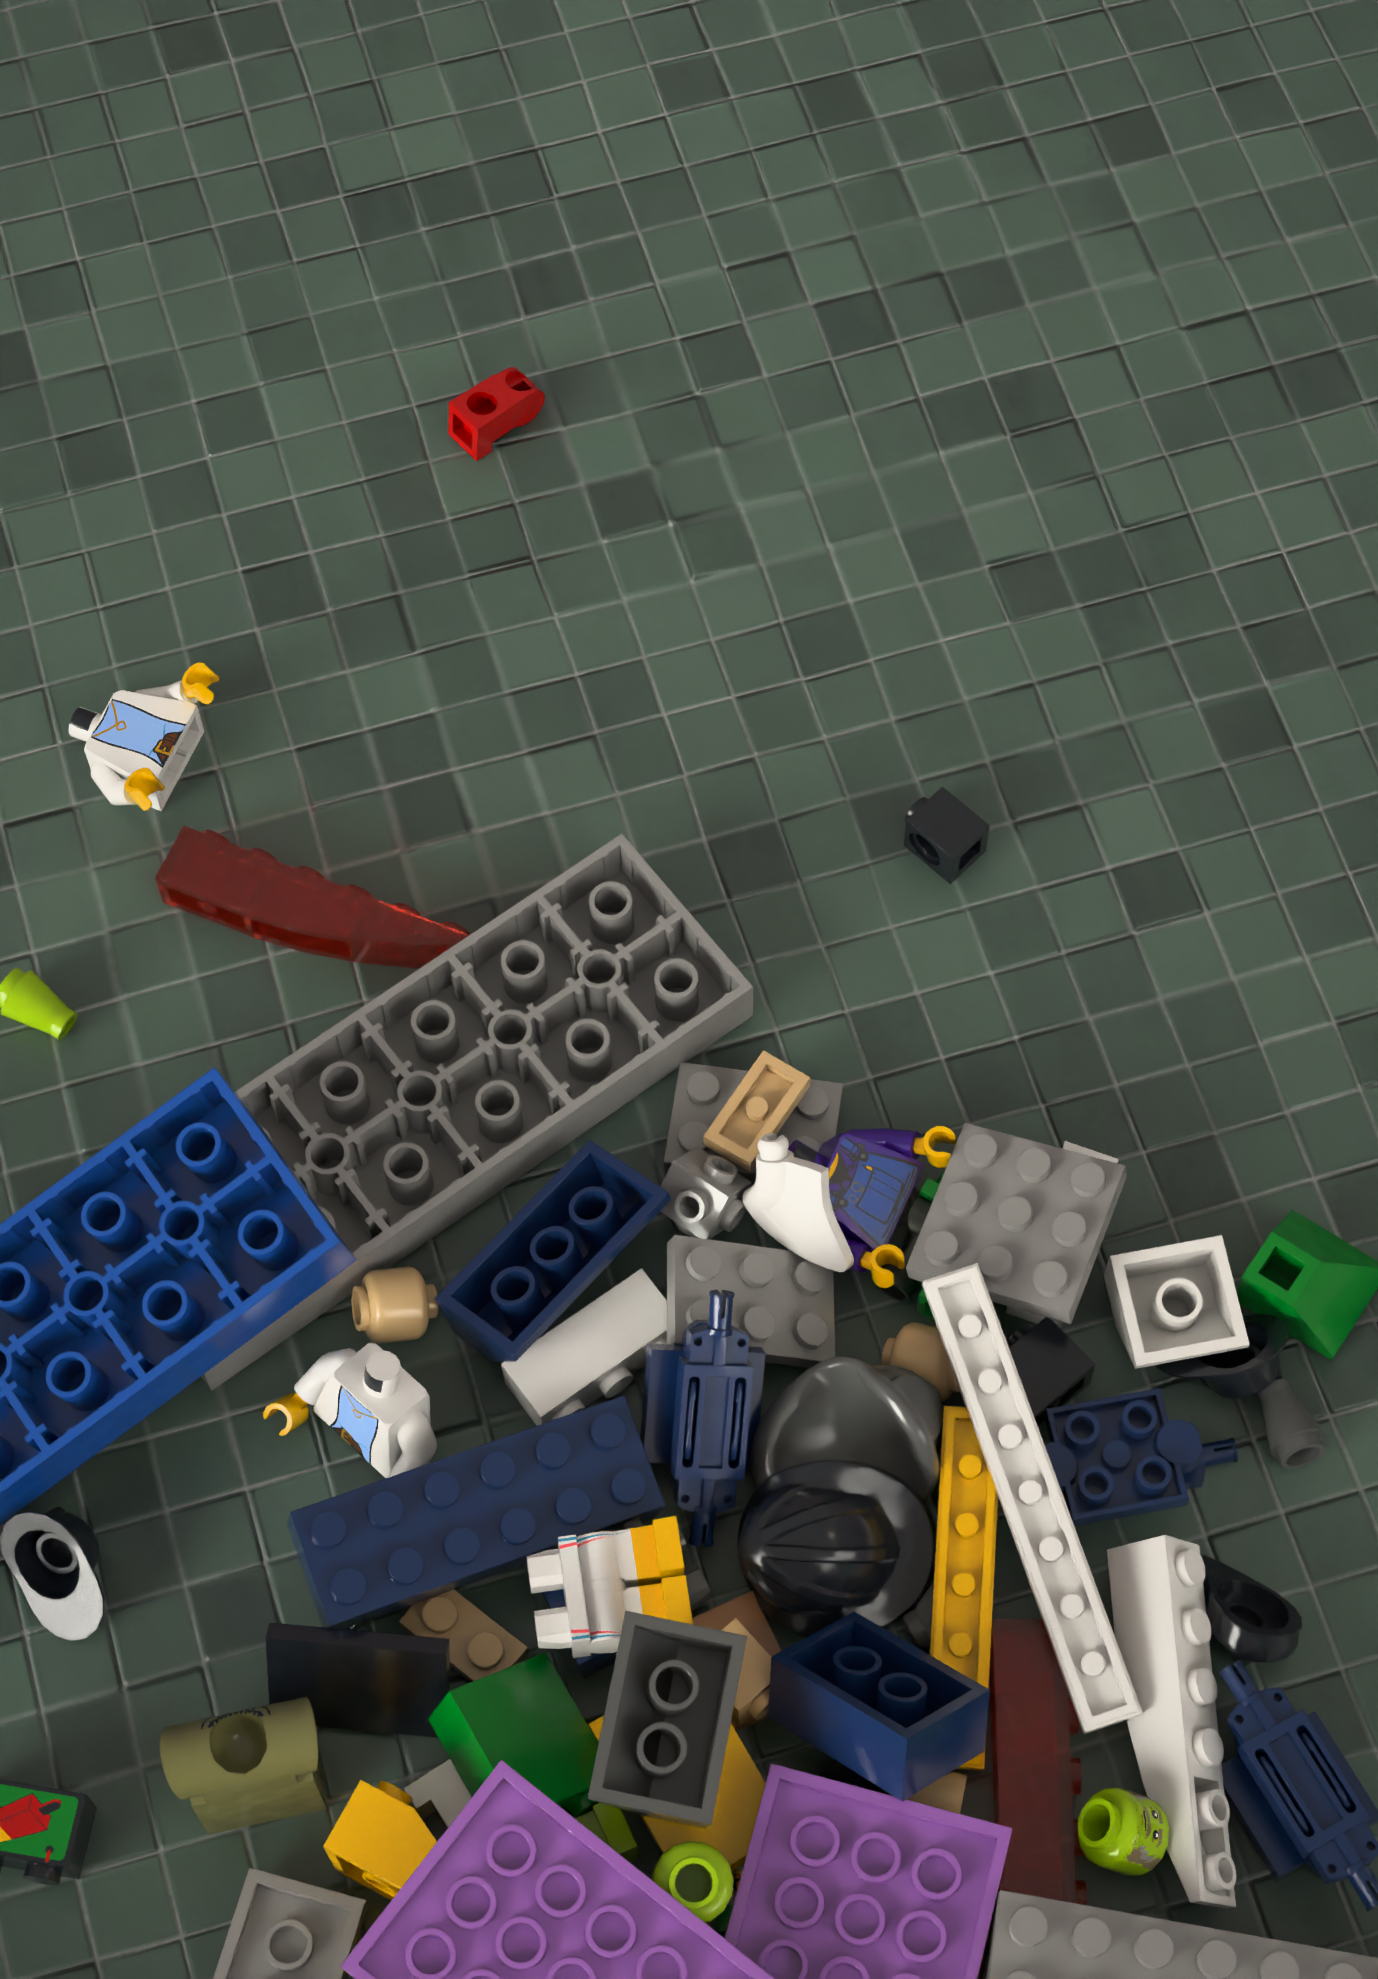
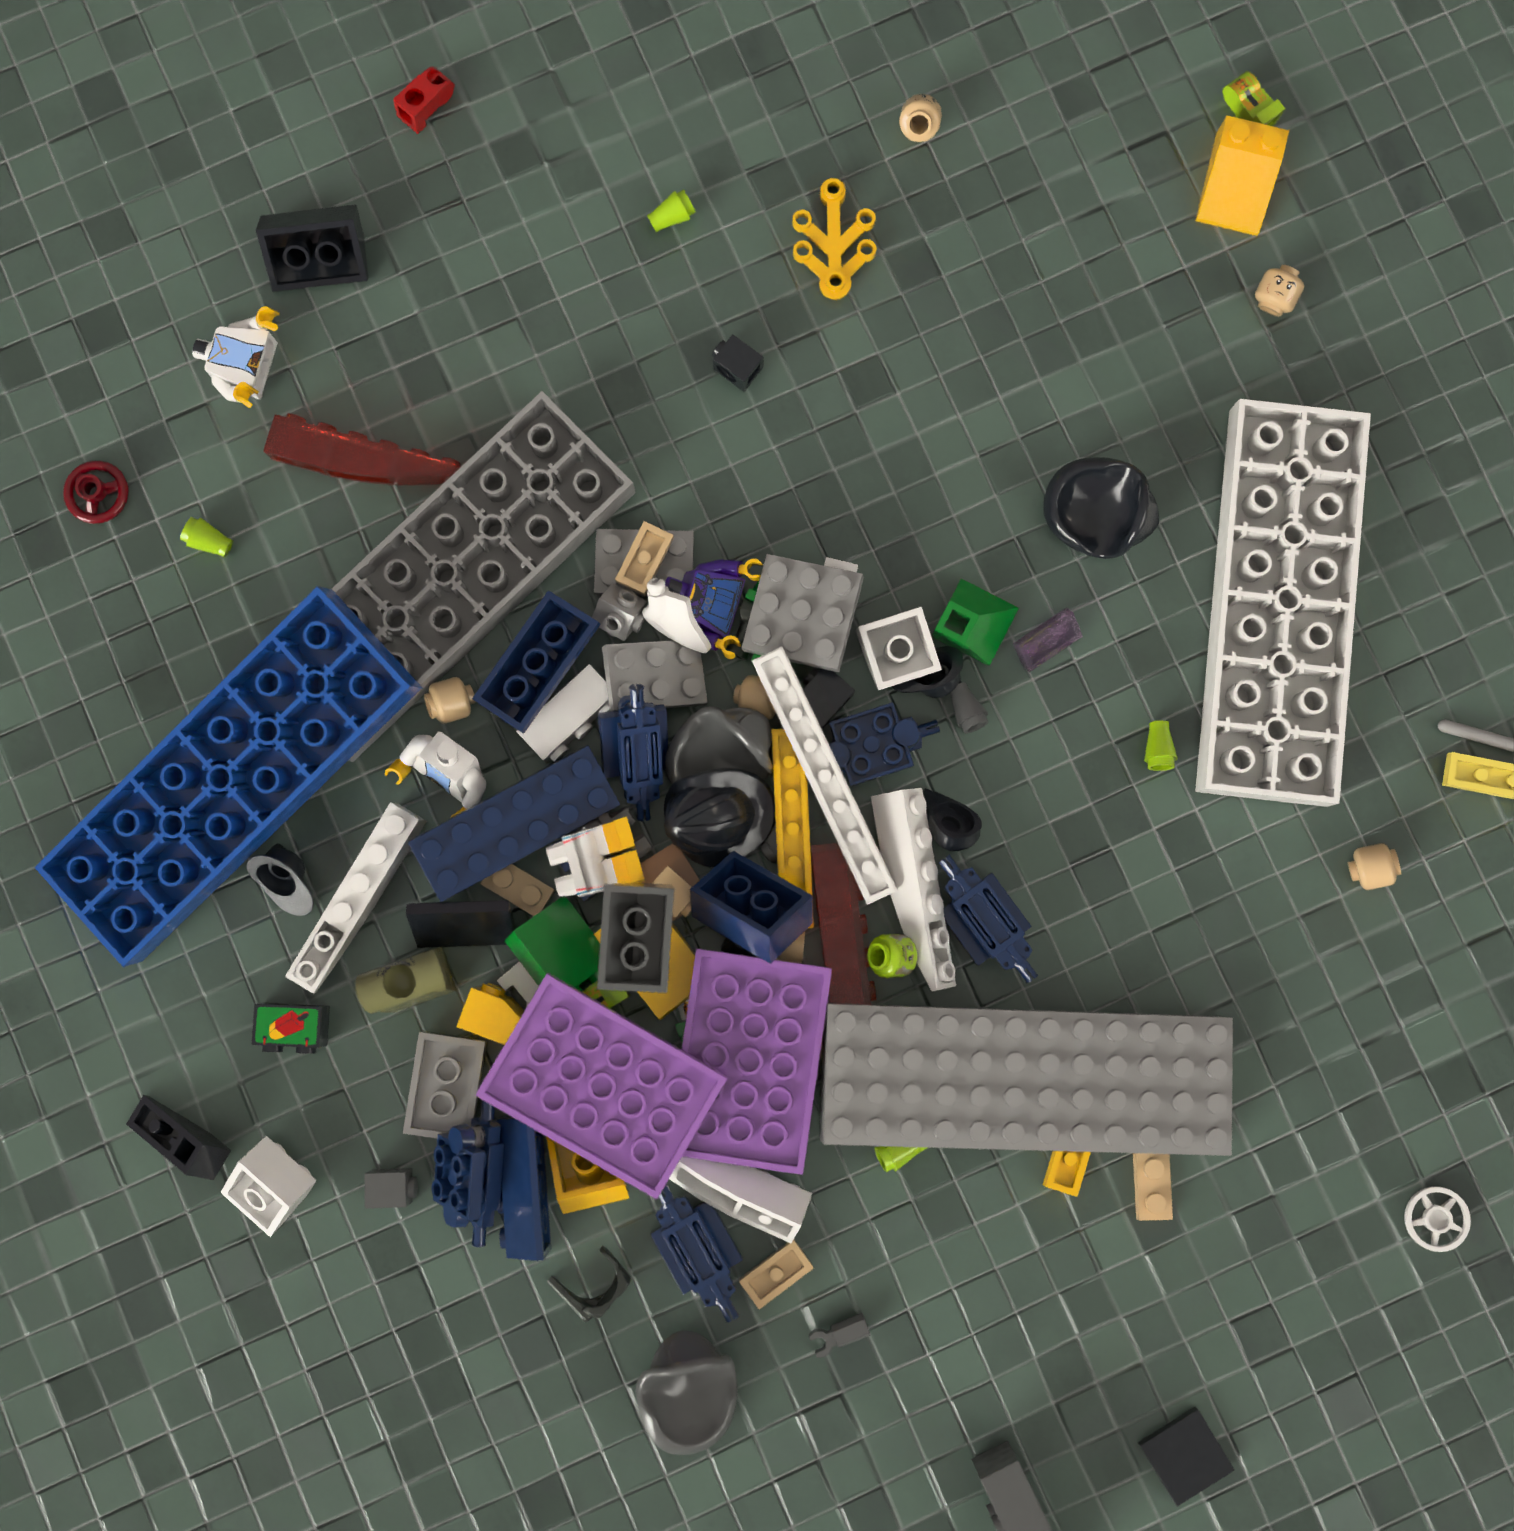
camera: 10 degrees left, 20 degrees up
lime head [651,1841,734,1923] -> none
none -> black slope [256,204,368,292]
none -> white slope [285,802,427,994]
none -> lime cone [647,189,696,233]
none -> yellow plant [792,178,877,300]
none -> tan head [899,94,942,142]

